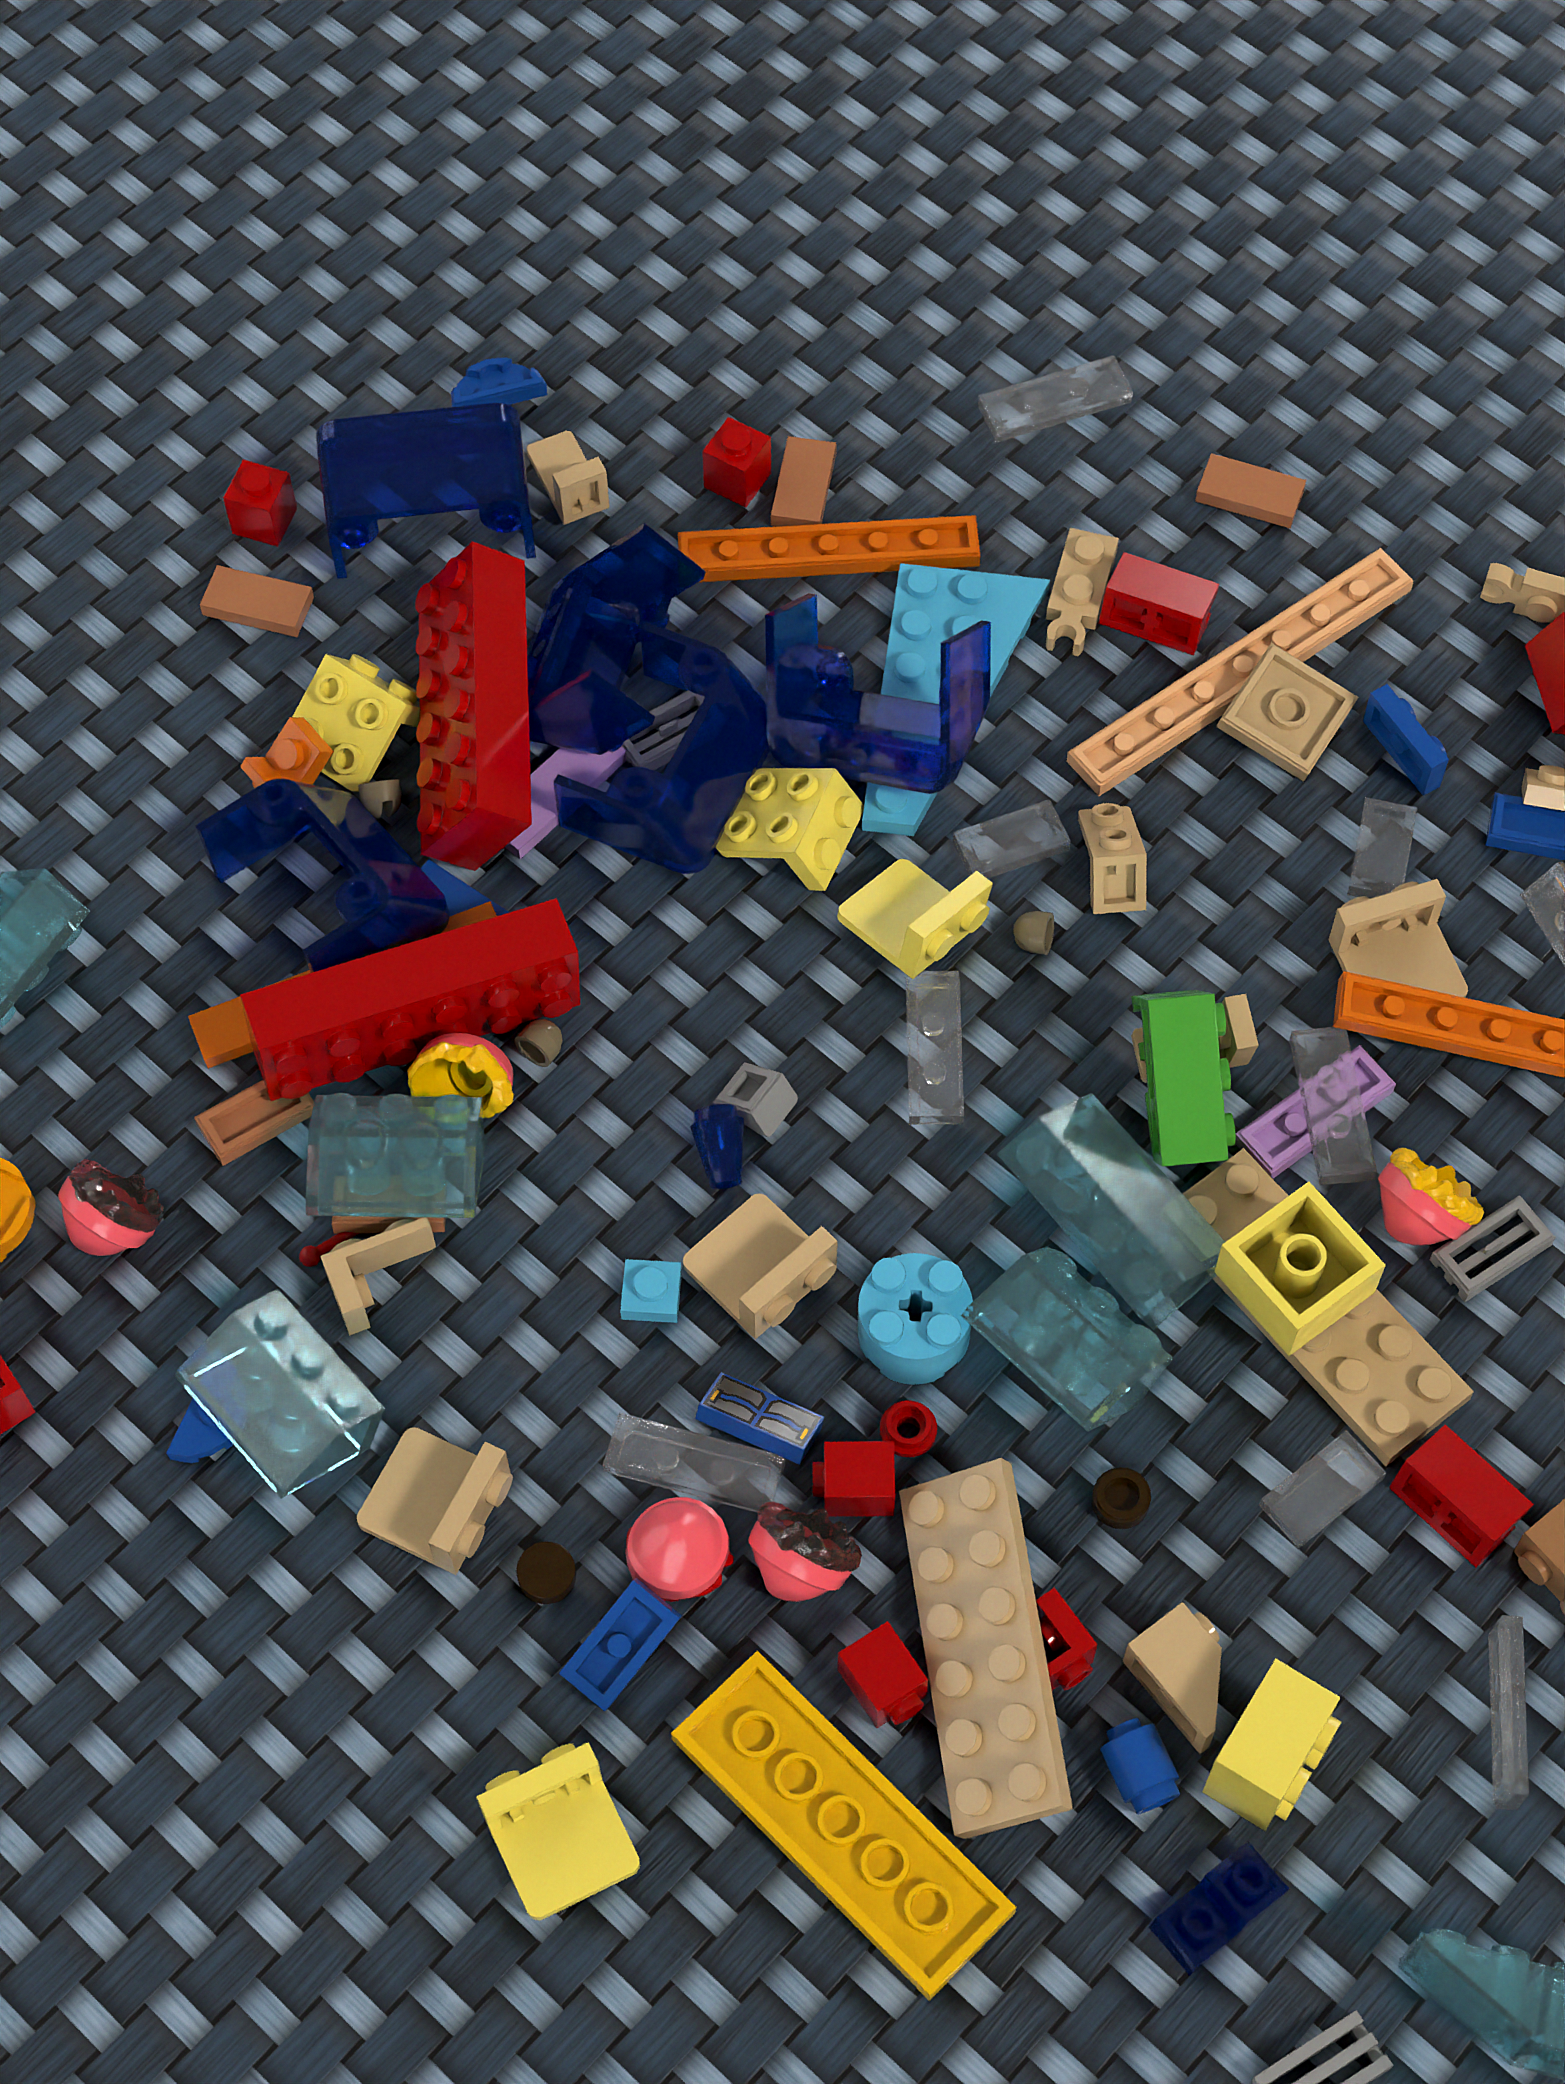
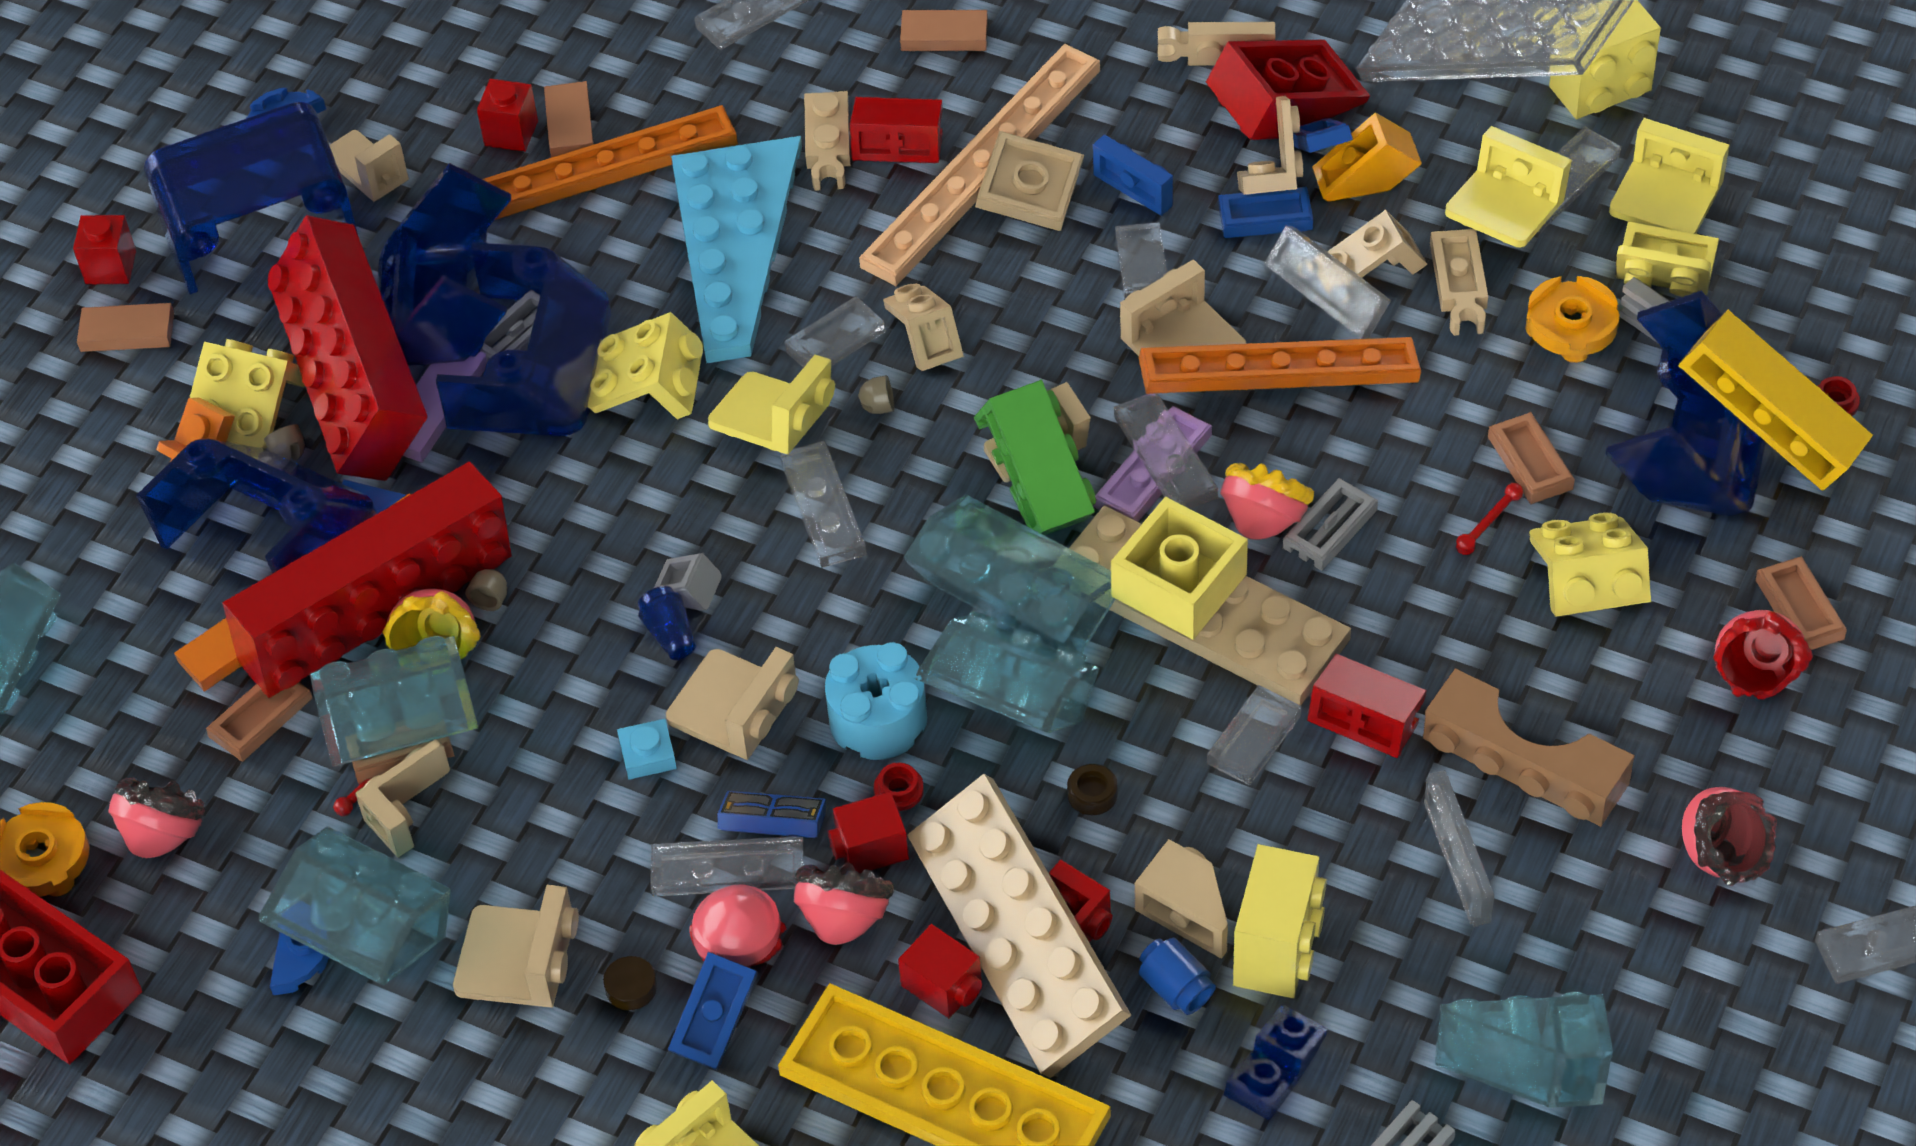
camera: 15 degrees left, 10 degrees down
clear blue windscreen [765,593,991,794] -> none

